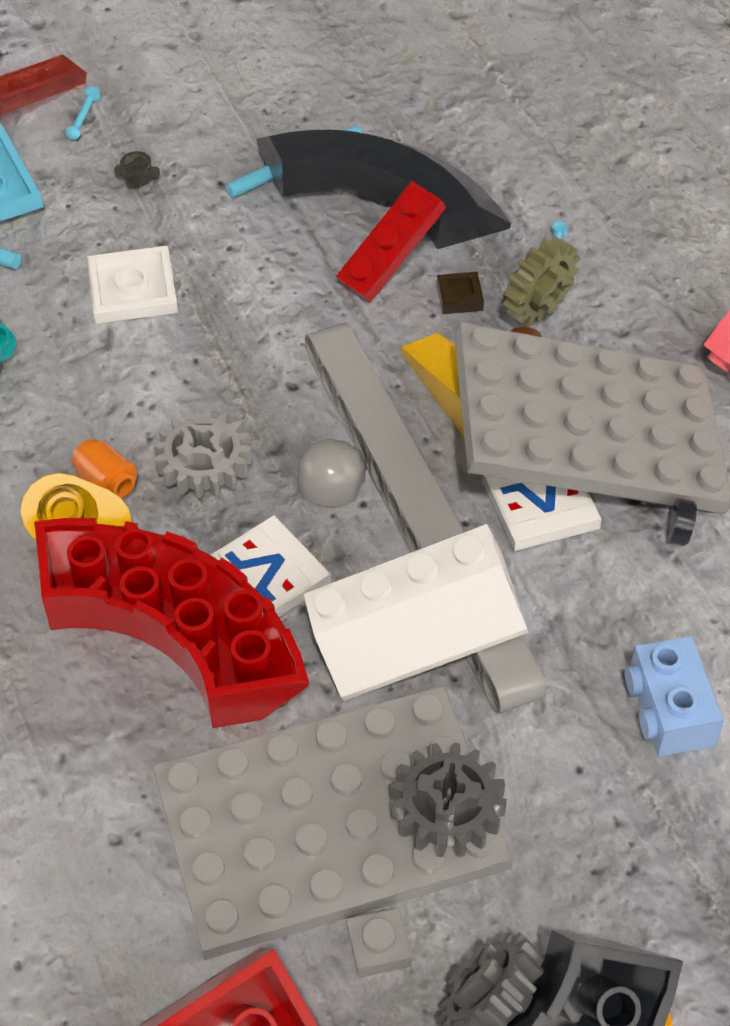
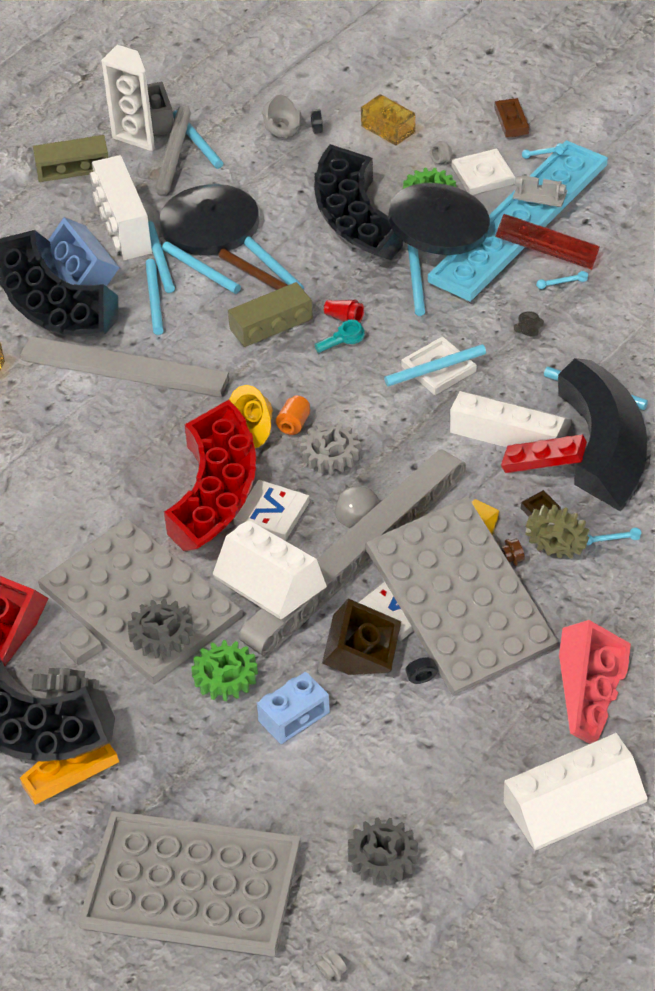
camera: 65 degrees right, 5 degrees down
none -> bright green gear [191,640,258,701]
none -> dark brown slope [322,598,401,675]
none -> medium azure bar [384,344,486,387]
none -> white slope [450,391,572,447]

